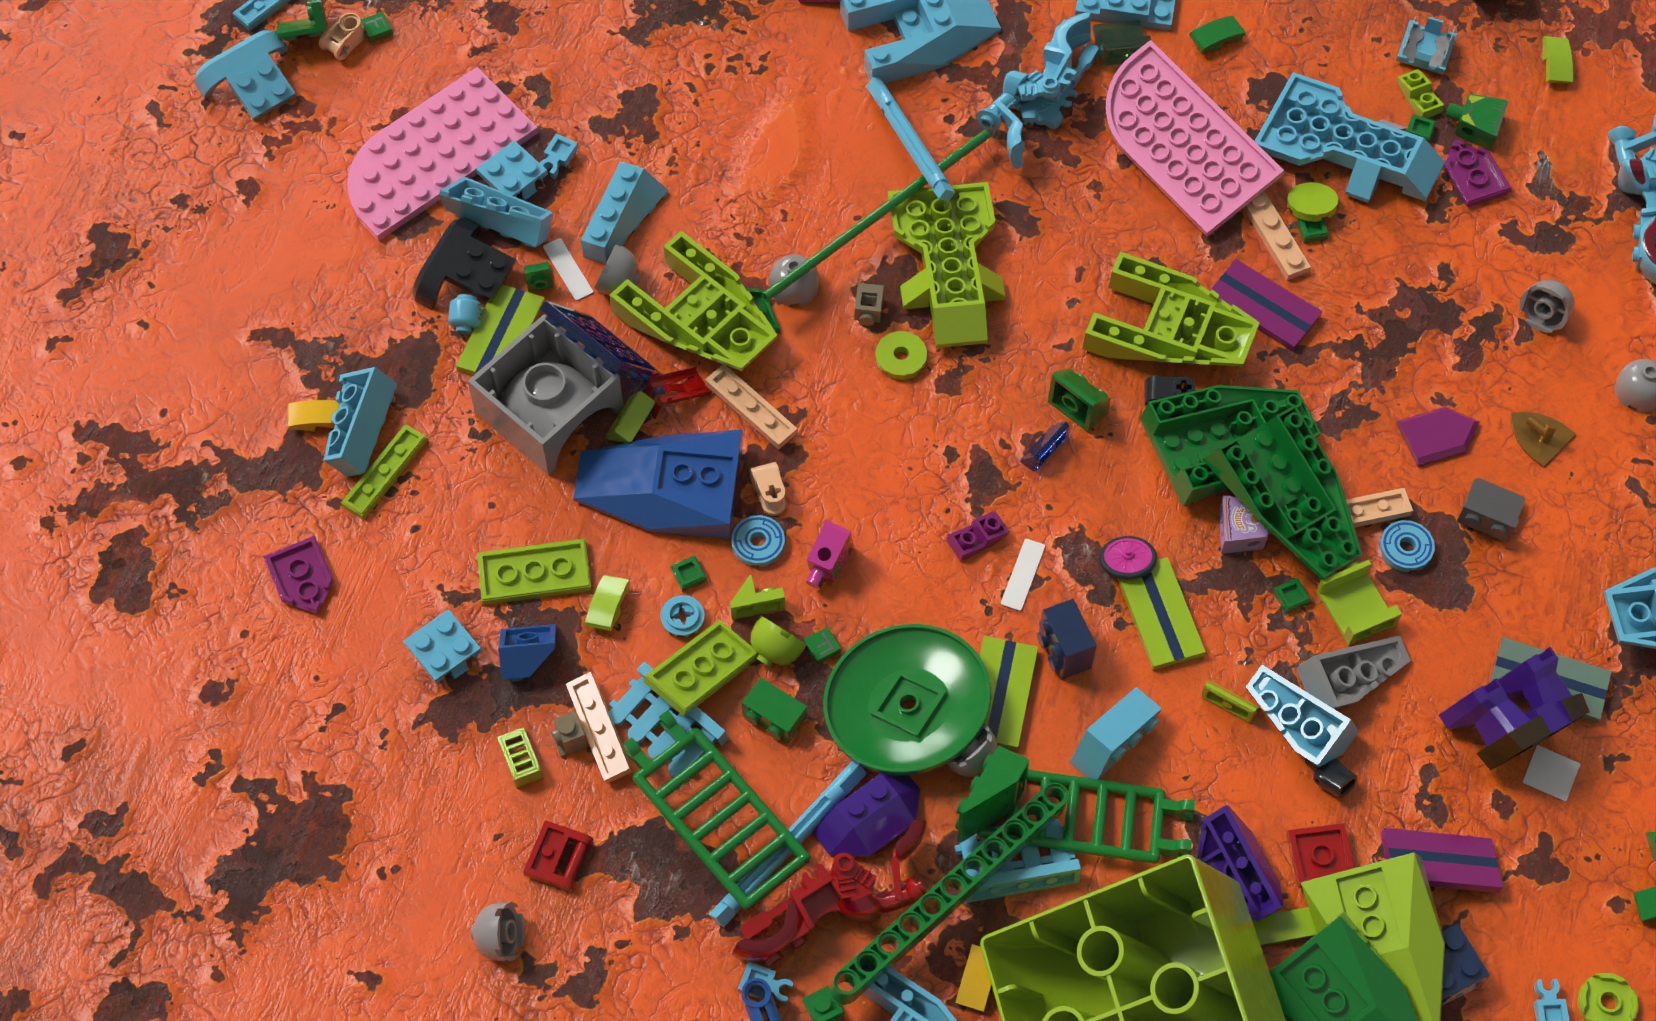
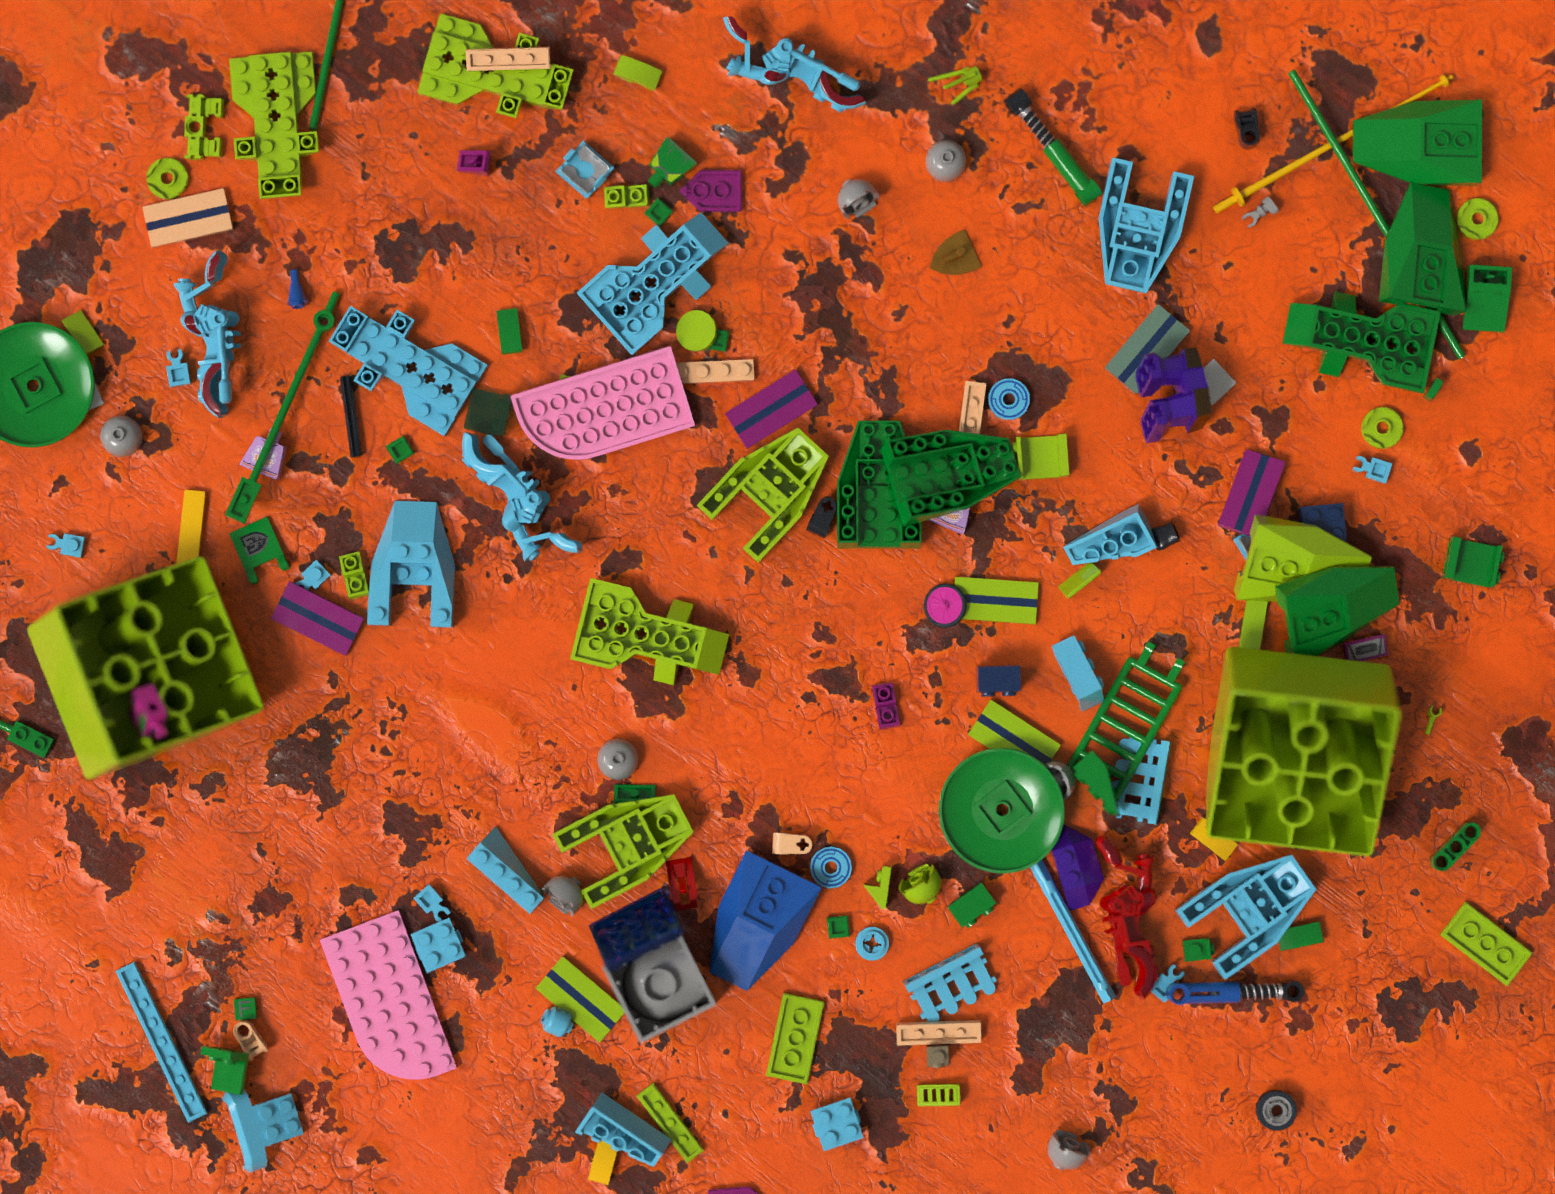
camera: 70 degrees left, 25 degrees up
black piece [412,217,516,309] -> none
medium azure wedge [439,177,553,247] -> none
blue slope [498,624,557,681] -> none
red plate [523,820,594,892] -> none
green bracket [524,262,554,292] -> none
white sticker [543,238,593,300] -> none
lime slope [585,575,630,631] -> none
lime slope [605,391,655,443] -> none
green bar [623,710,811,910] -> none
lime tile [643,619,759,716] -> none
light nougat plate [705,364,798,450] -> none
green piece [762,130,990,302] -> none
green tile [803,627,841,665] -> none
dark pink torso [806,520,854,589] -> none
green beam [831,783,1069,1005] -> none
dark tan brick [854,283,884,326] -> none
medium azure piece [866,76,955,202] -> none
lime tile [875,331,927,380] -> none
white sticker [1001,539,1045,610] -> none
clear blue slope [1020,422,1069,472] -> none
green slope [1048,369,1111,432] -> none
dark purple wedge [1197,805,1284,922] -> none
green tile [1273,577,1311,614] -> none
red plate [1286,823,1355,888] -> none
light grey wedge [1296,636,1411,709] -> none
magenta tile [1396,407,1480,467] -> none
dark grey bracket [1457,478,1525,543] -> none

